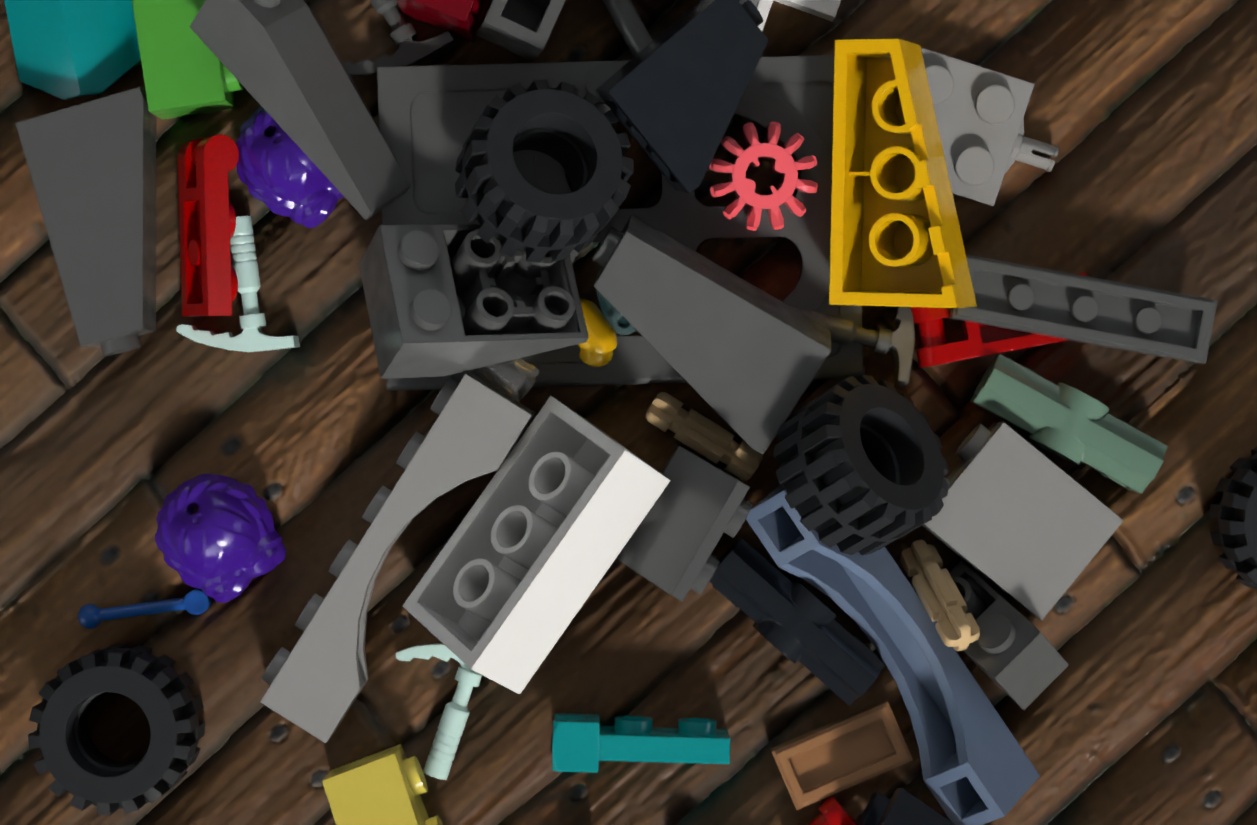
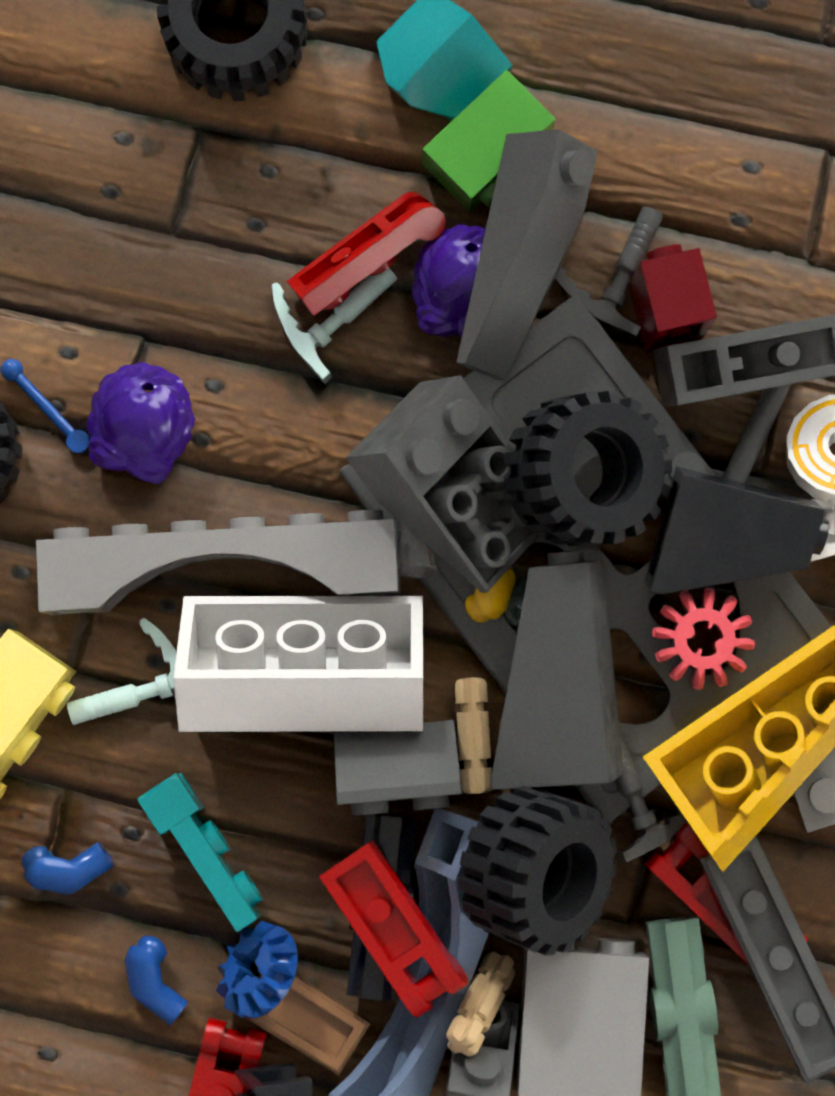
camera: 55 degrees right, 5 degrees down
dark grey slope [15,87,157,356] -> none
none -> blue gear [216,921,298,1019]
none -> red plate [319,840,469,1018]

